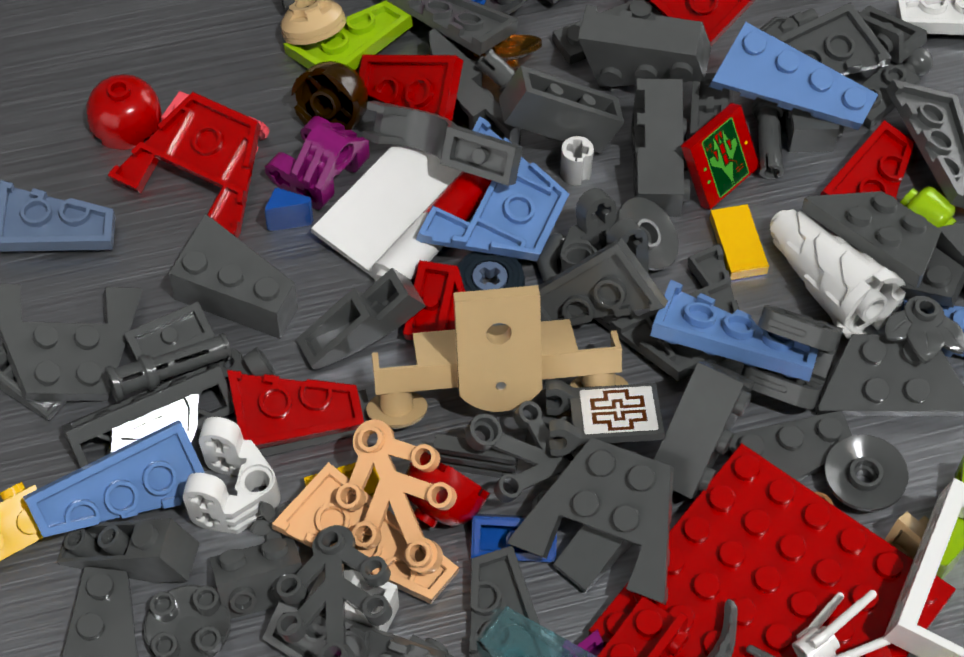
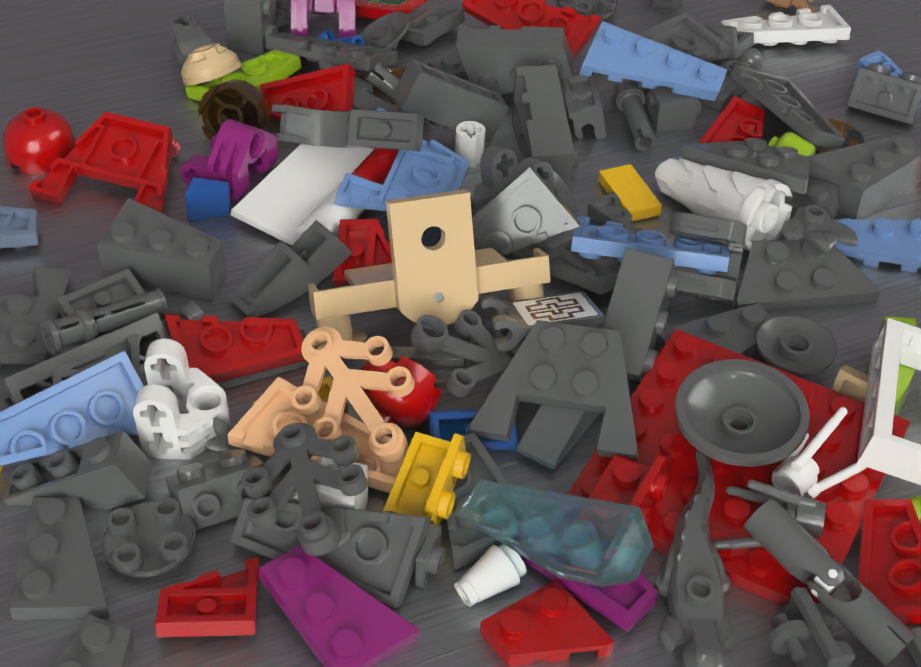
camera: 10 degrees left, 15 degrees down
tile [681,103,760,210] -> none
none -> yellow bracket [383,432,471,526]
none -> dark grey dish [675,359,810,467]

